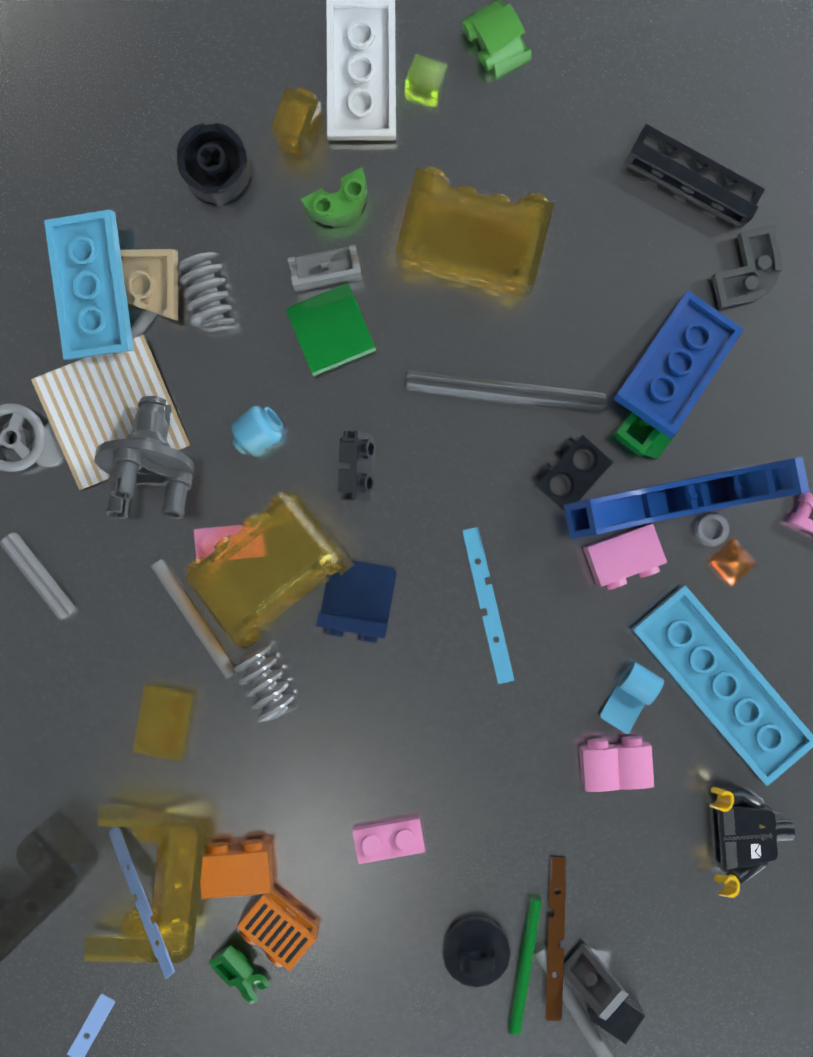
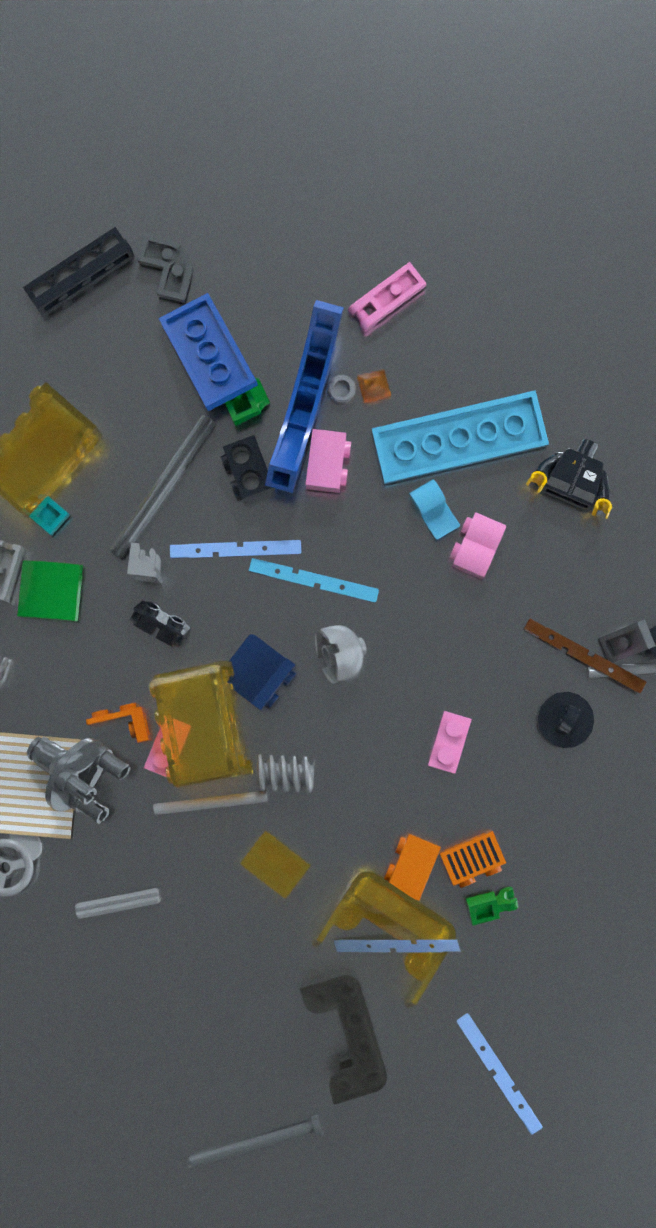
camera: 60 degrees left, 5 degrees down
medium azure head [231,406,283,457] -> none
green bar [507,896,542,1036] -> none
none -> teal plate [29,495,70,536]
none -> orange bracket [86,703,152,743]
none -> light grey hinge [127,543,162,583]
none -> light blue piece [170,540,301,558]
none -> light grey cylinder [315,625,366,684]

